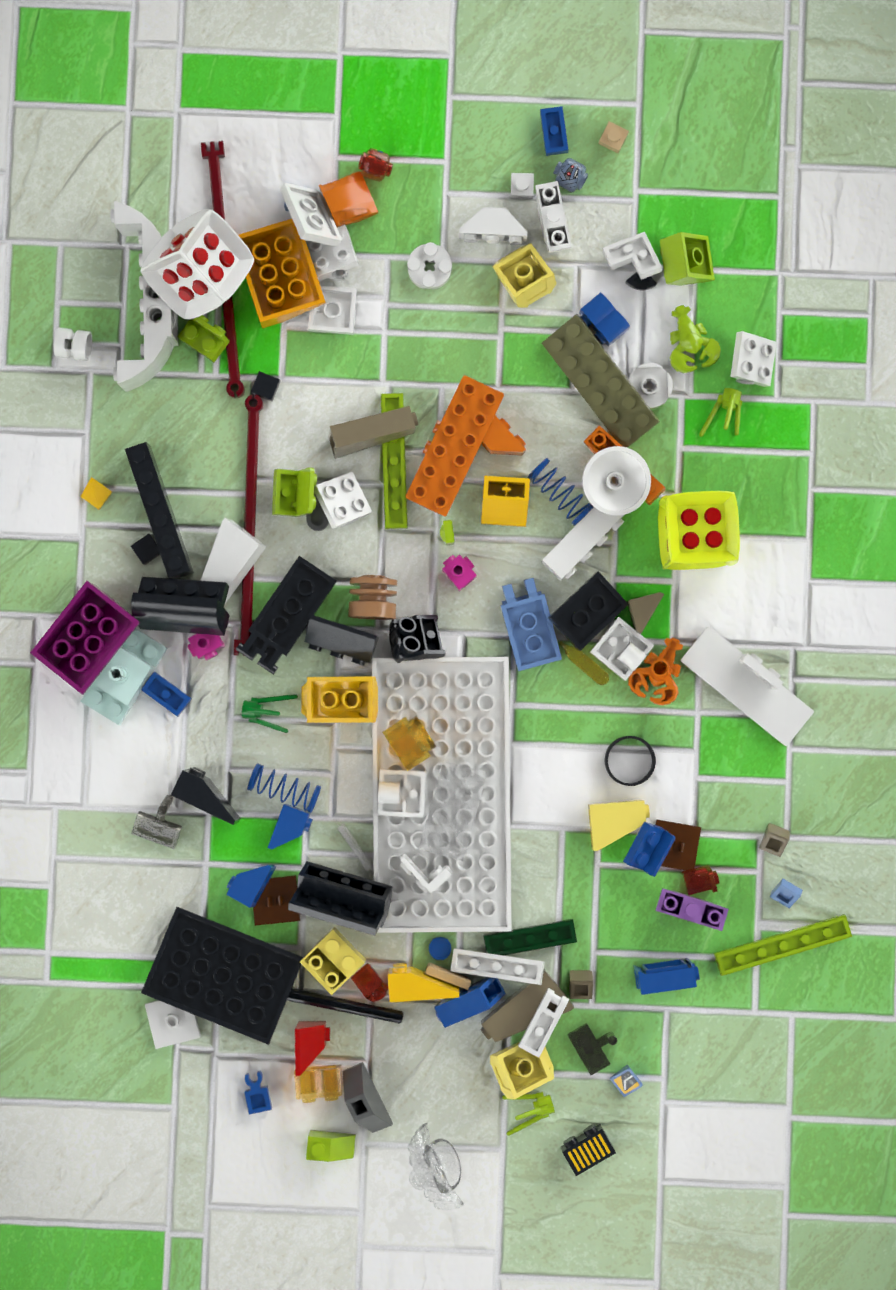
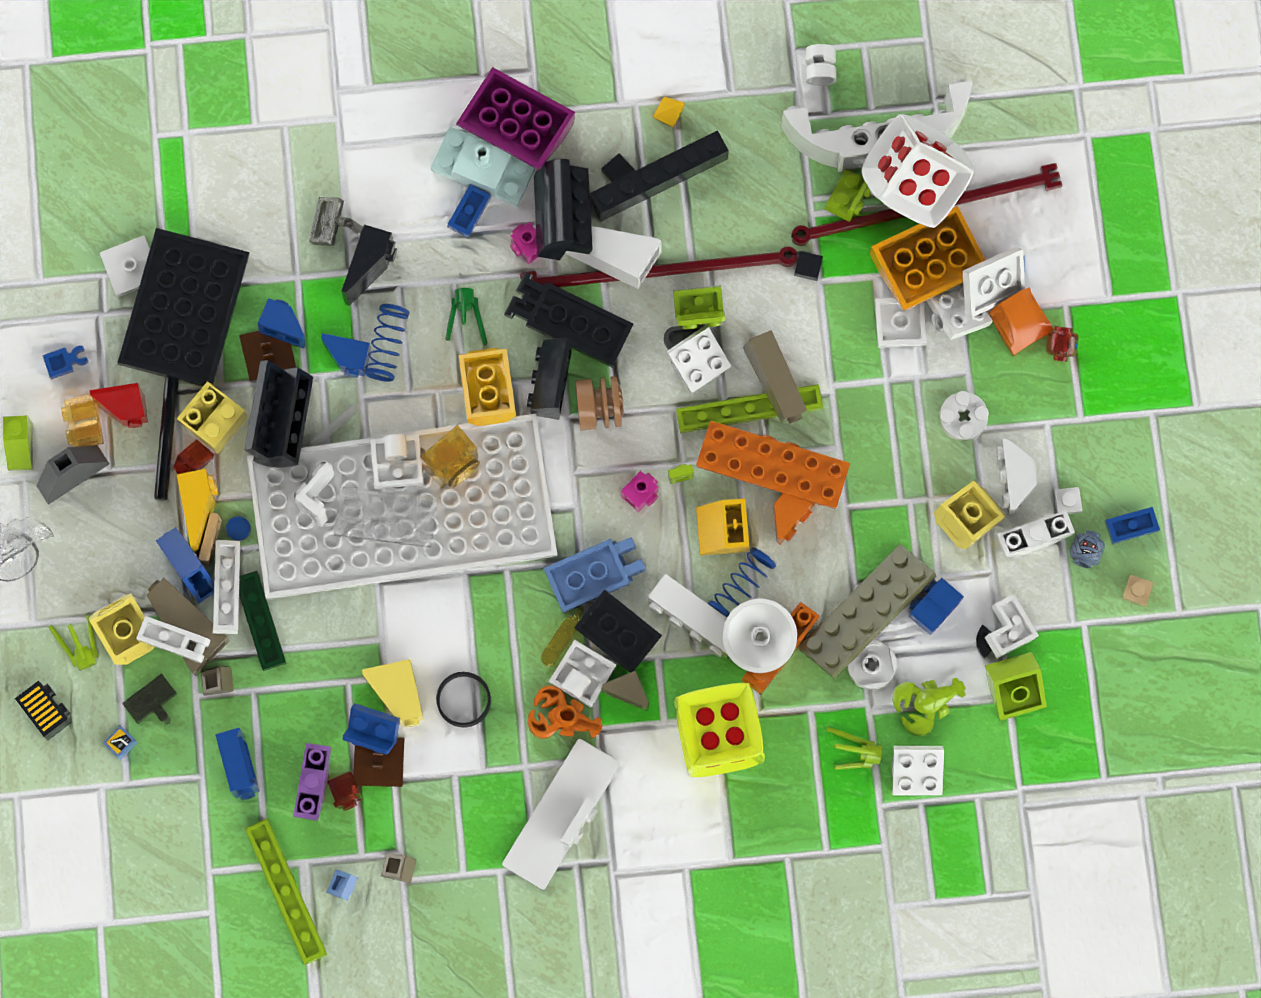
camera: 80 degrees right, 10 degrees down
black slope [389,615,446,663] -> none

